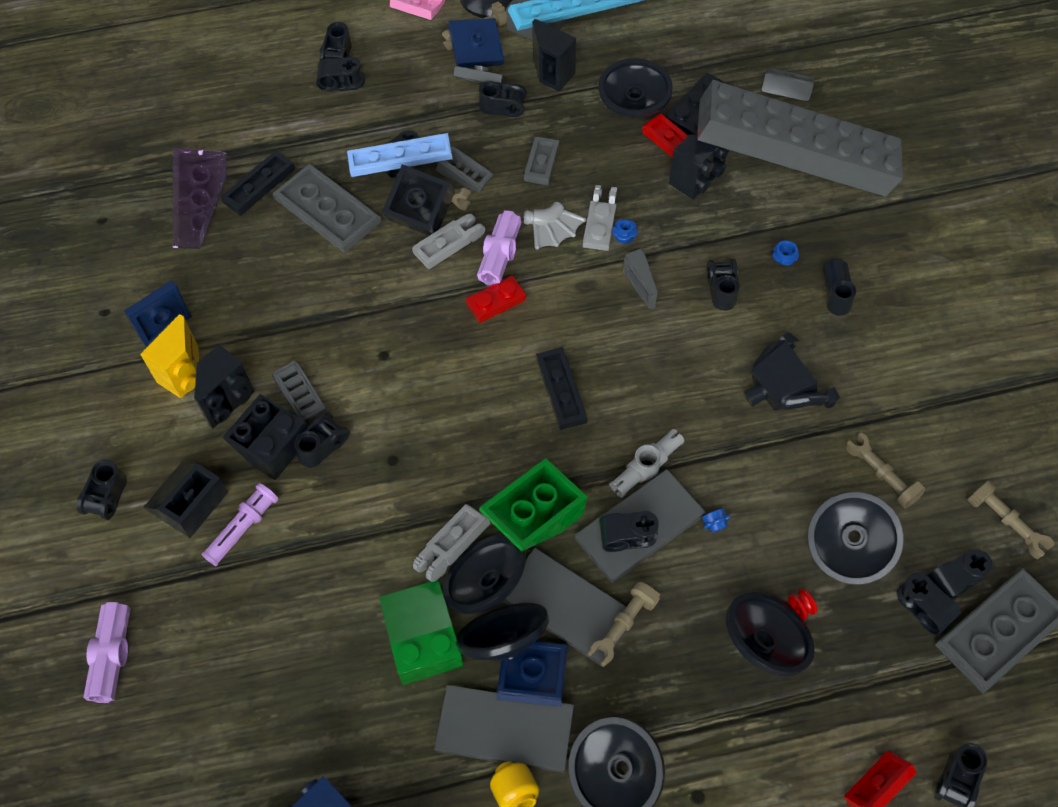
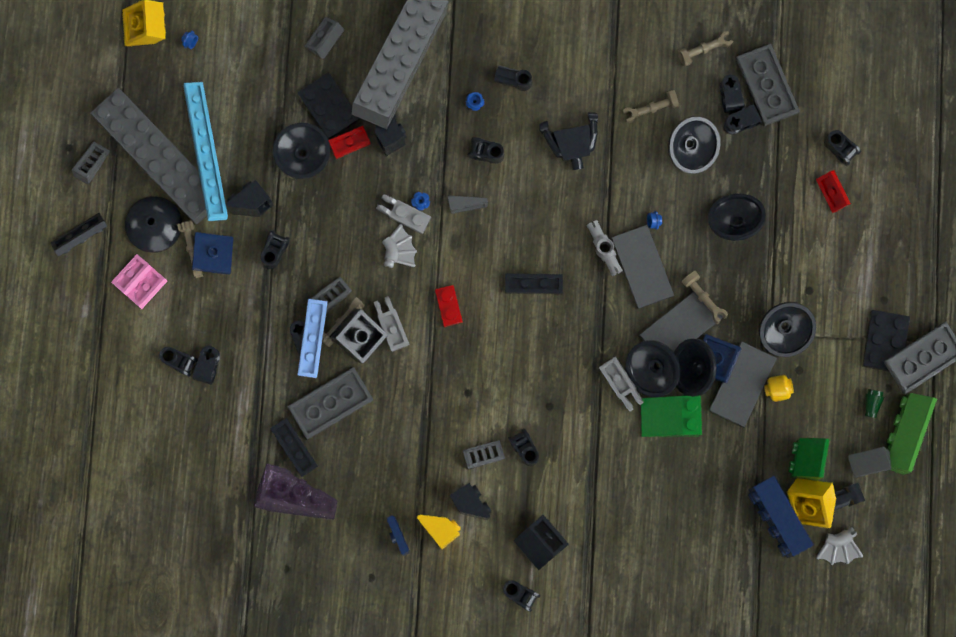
camera: 75 degrees left, 20 degrees up
lavender piece [83,602,131,703] -> none
lavender pin [201,483,279,566] -> none
black slope [223,394,307,480] -> none
dark grey plate [453,65,506,83] -> none
lavender piece [477,211,522,286] -> none
green slope [479,458,588,552] -> none
dark grey plate [524,136,559,186] -> none
black piece [599,511,659,552] -> none
red bush [788,589,818,621] -> none

